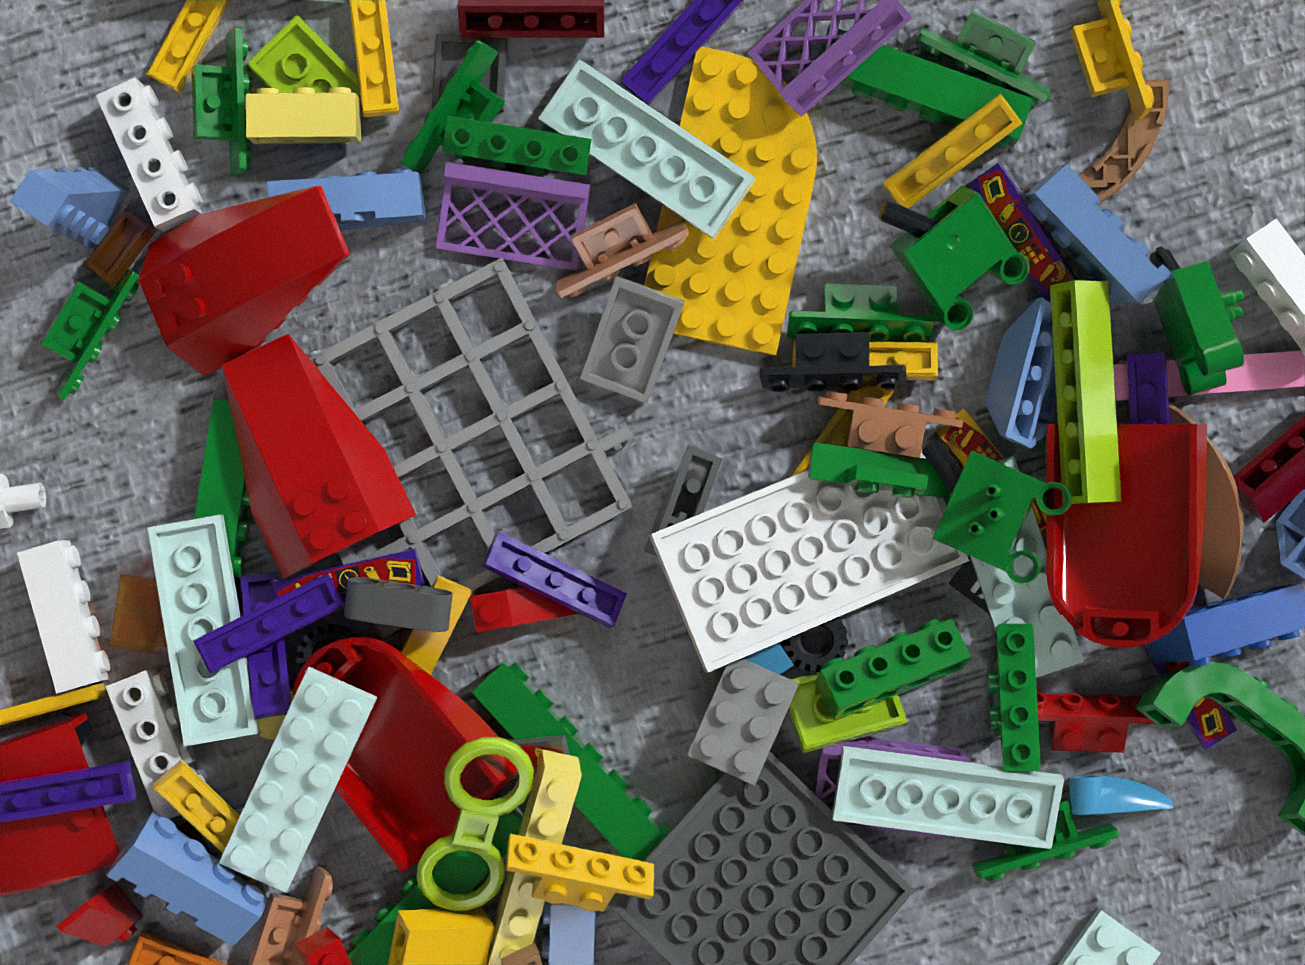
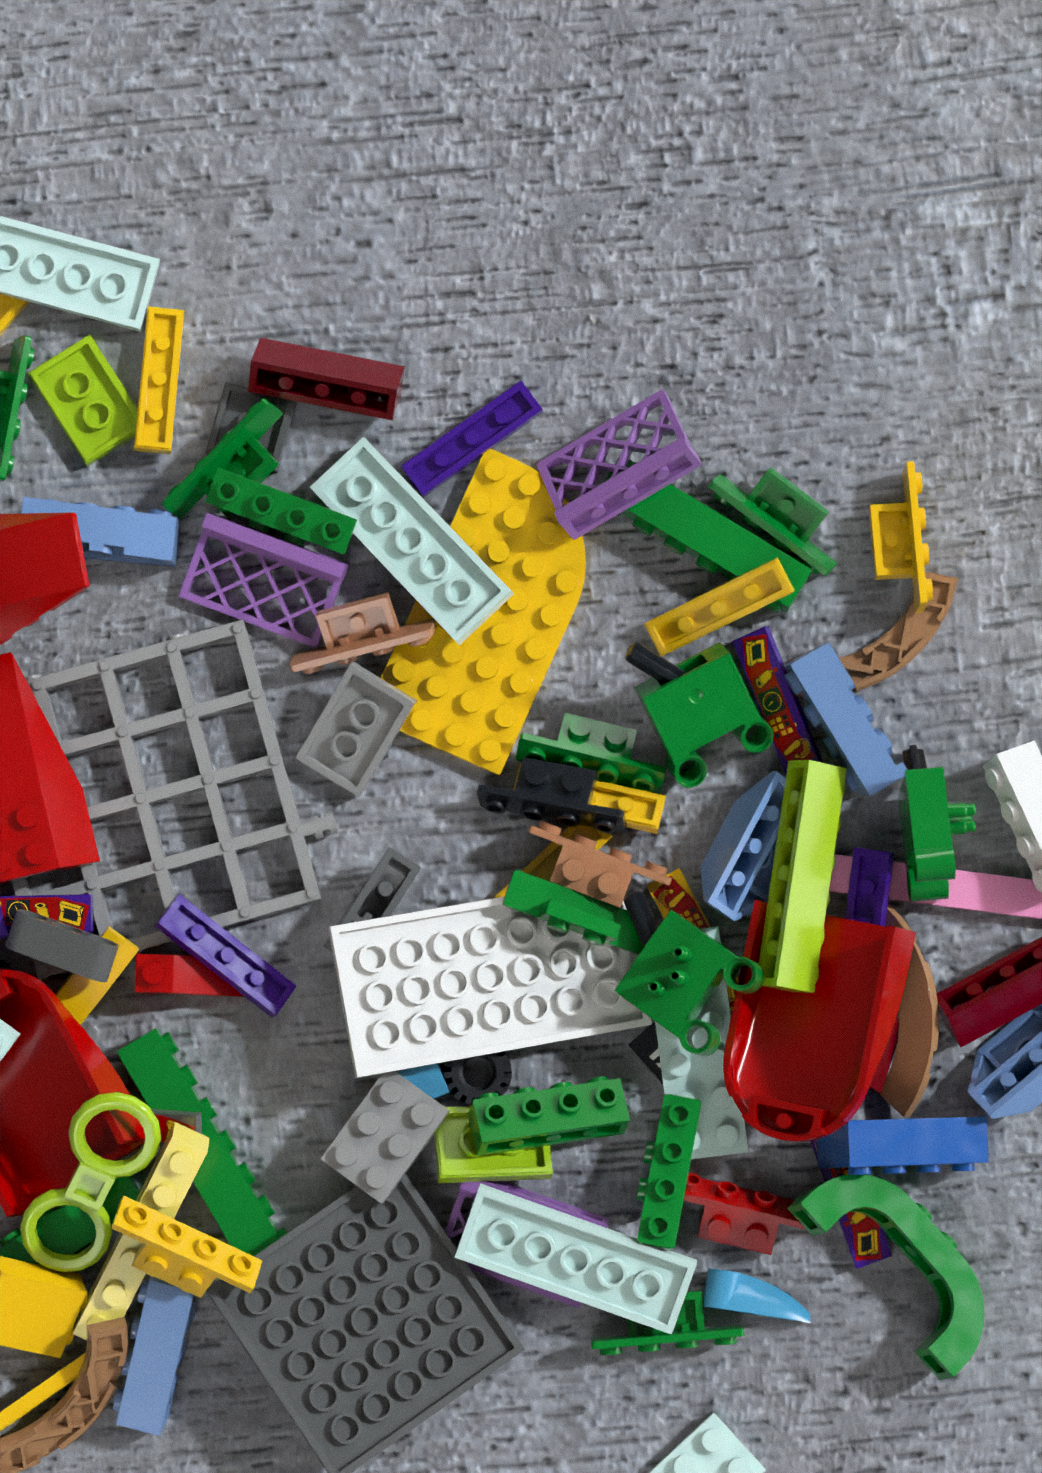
camera: 15 degrees right, 5 degrees down
light yellow brick [246,87,361,144] -> none

